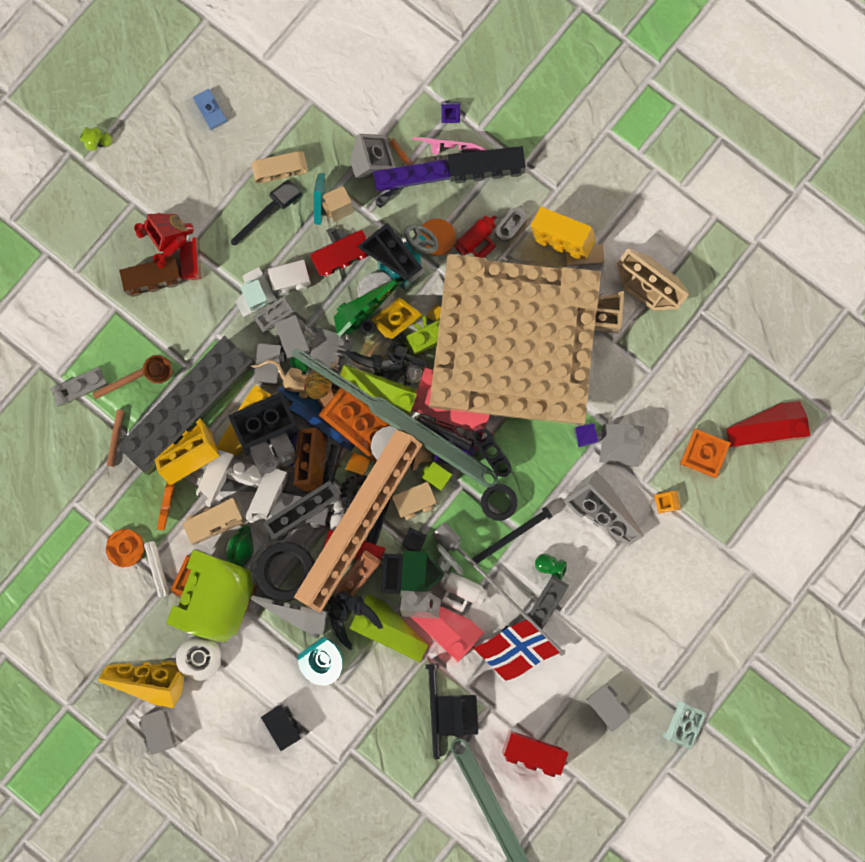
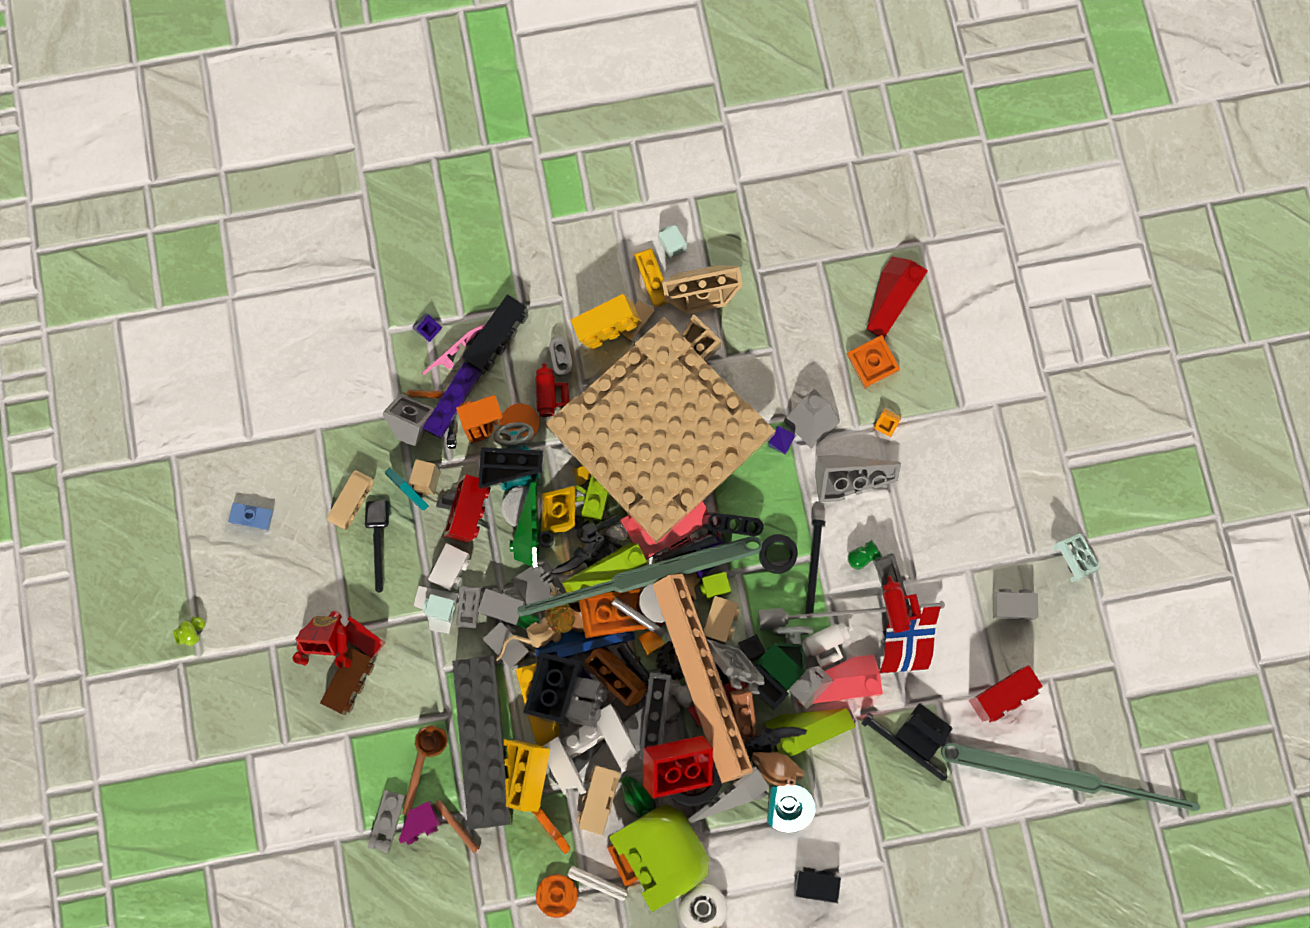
camera: 50 degrees left, 5 degrees down
none -> magenta slope [399,801,442,845]
none -> orange wedge [456,395,503,444]
none -> light grey bar [611,597,665,637]
none -> yellow tile [634,248,668,308]
none -> red brick [643,736,713,798]
none -> light aqua brick [658,225,687,260]
none -> light grey tile [706,639,764,694]
none -> medium nougat hat [751,752,804,786]
none -> red piece [883,576,922,633]

